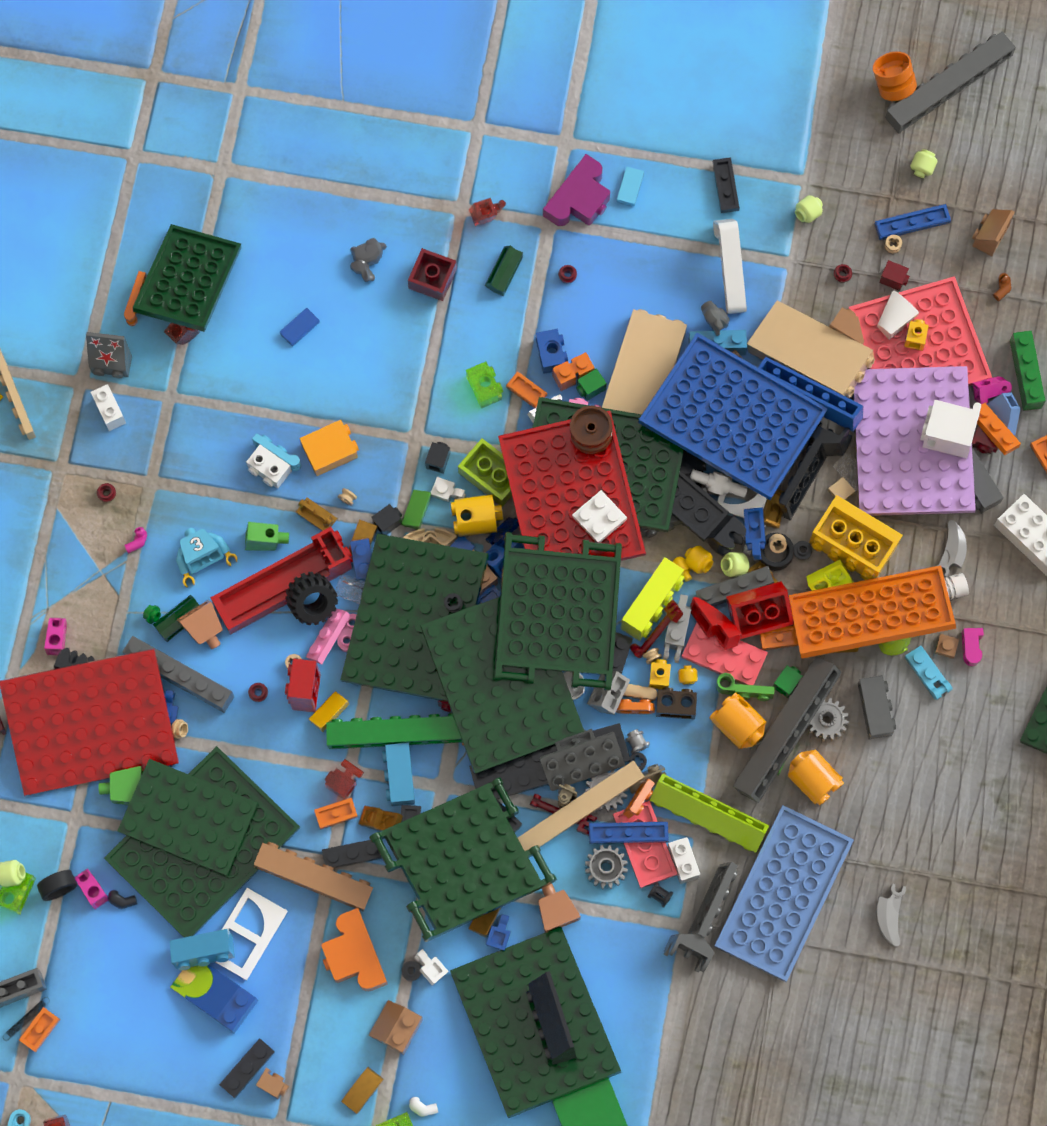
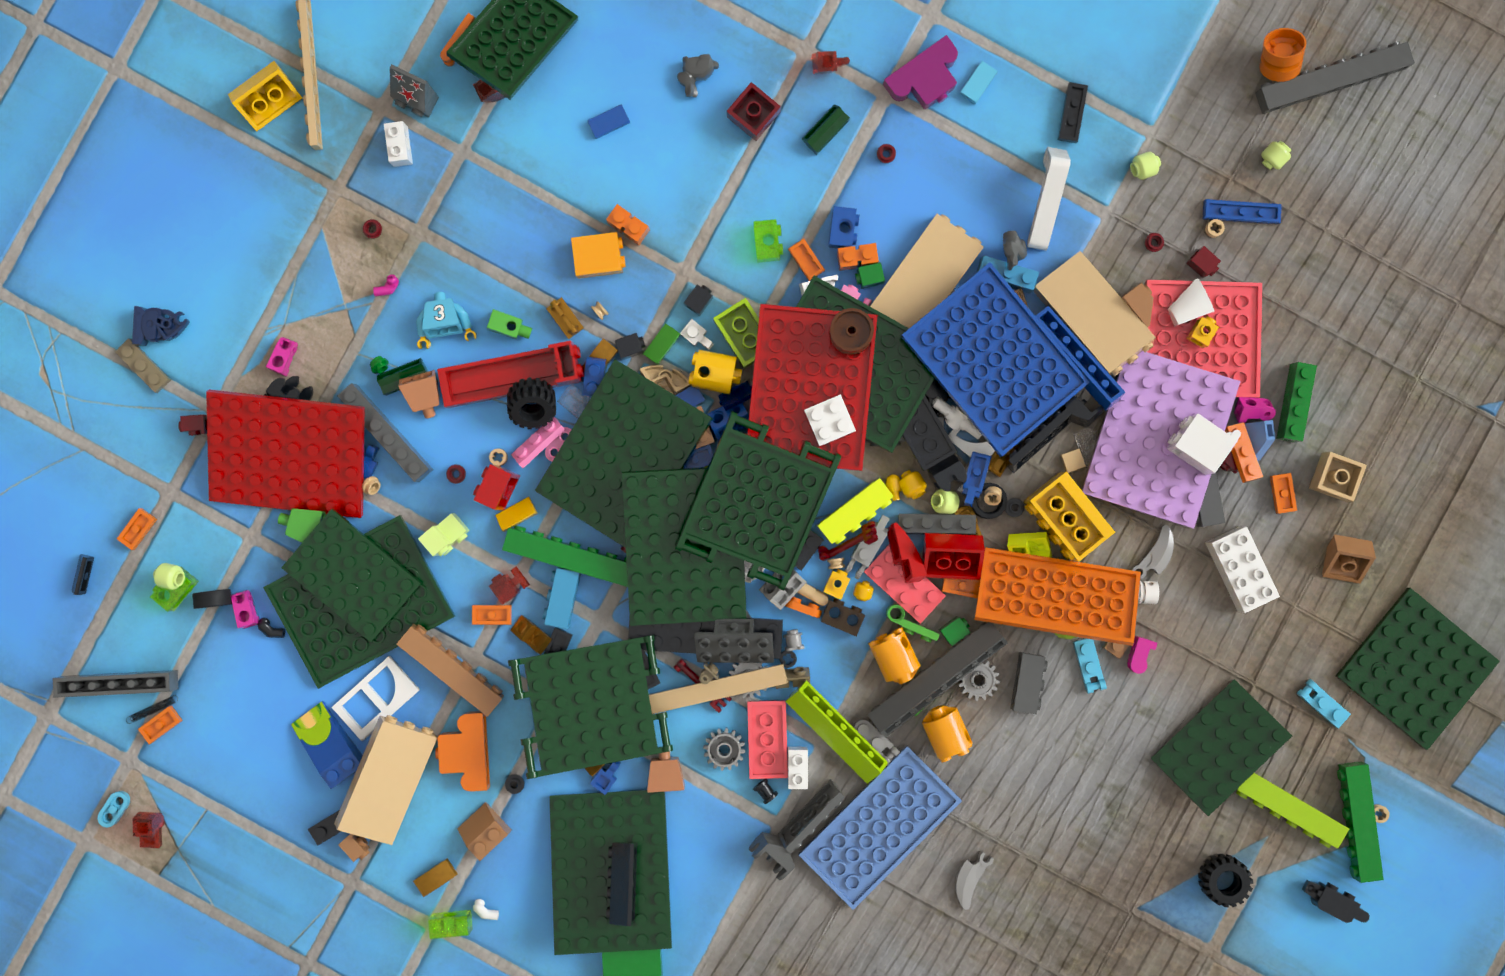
camera: 20 degrees right, 15 degrees up
dark azure brick [170,929,235,970] -> none
white brick [246,445,292,488] -> none
medium azure plate [252,433,301,471] -> none
black plate [322,840,383,868] -> none
white plate [413,949,449,986] -> none
black bush [444,593,463,613] -> none
blue tile [589,822,669,844] -> none
orange plate [623,779,655,819] -> none
medium nougat slope [972,209,1015,256] -> none
dark orange arm [993,273,1011,301] -> none
none -> tan brick [334,715,437,845]
none -> yellowish green brick [418,513,470,557]
none -> orange piece [606,204,650,245]
none -> light grey plate [854,719,901,766]

